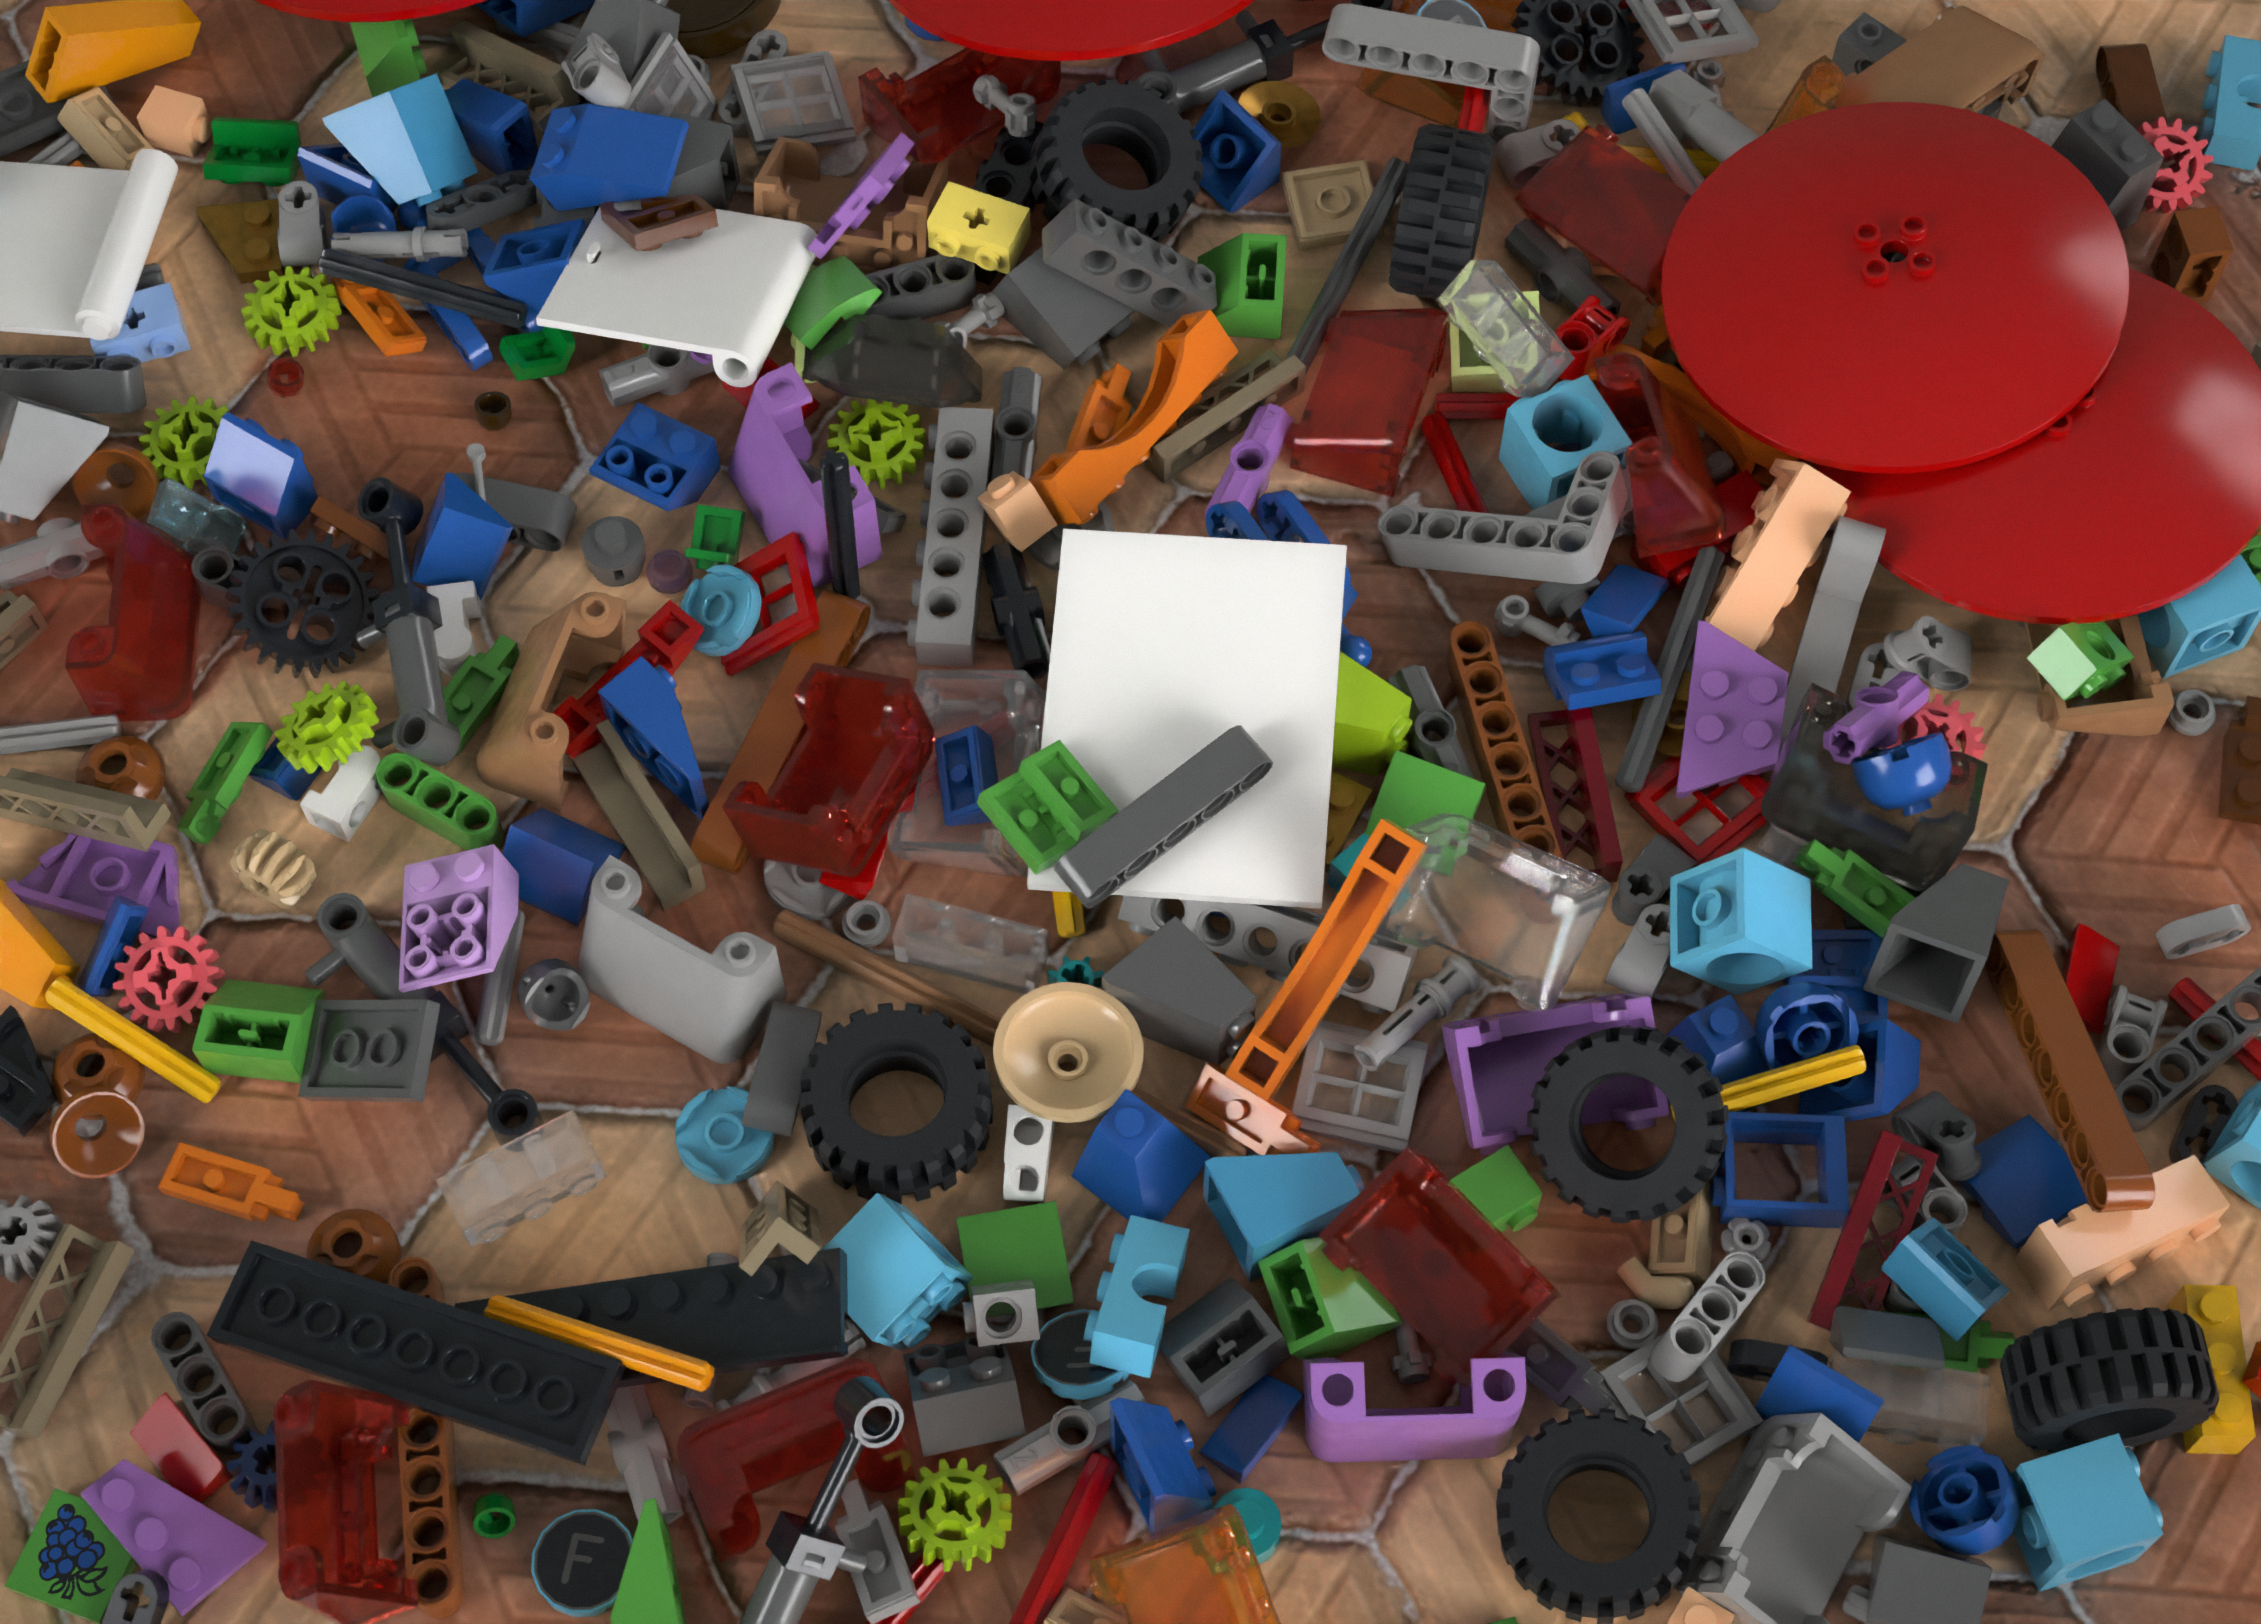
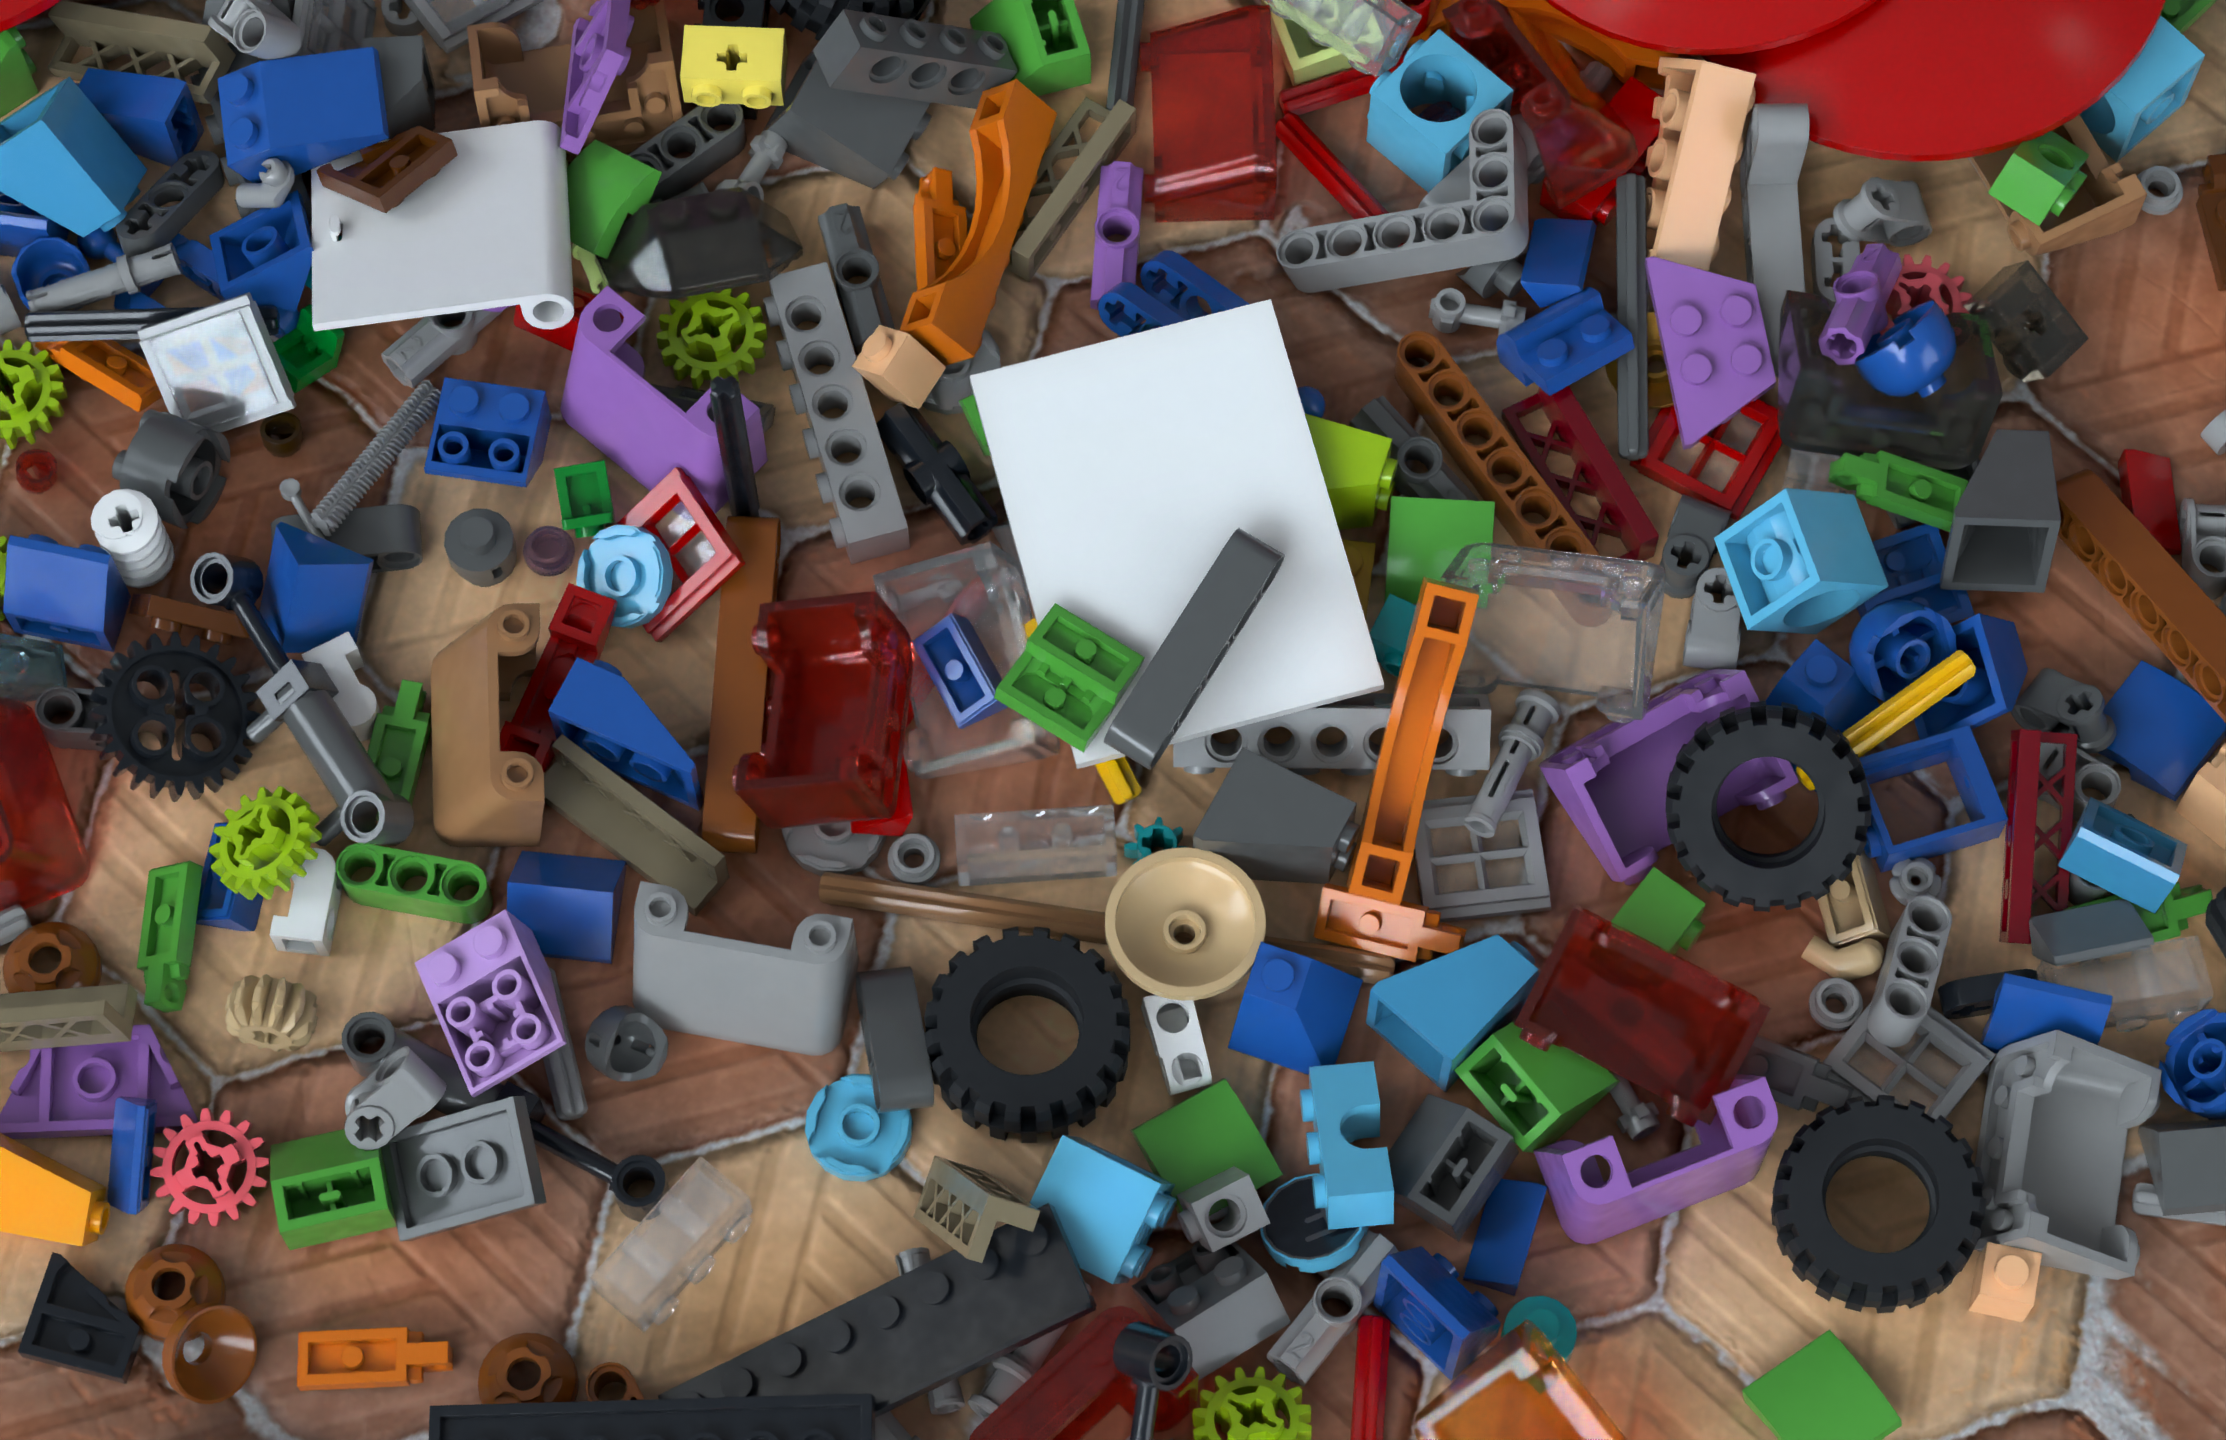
camera: 20 degrees left, 5 degrees up
yellow axle [45,978,221,1103] -> none
light orange axle [484,1294,715,1392] -> none
none -> white piece [91,489,175,588]
none -> dark grey brick [112,409,230,529]
none -> clear piece [137,292,297,433]
none -> light grey arm [235,158,295,208]
none -> light grey axle [310,380,441,536]
none -> light grey piece [344,1046,447,1150]
none -> clear smoke brick [1963,260,2089,383]

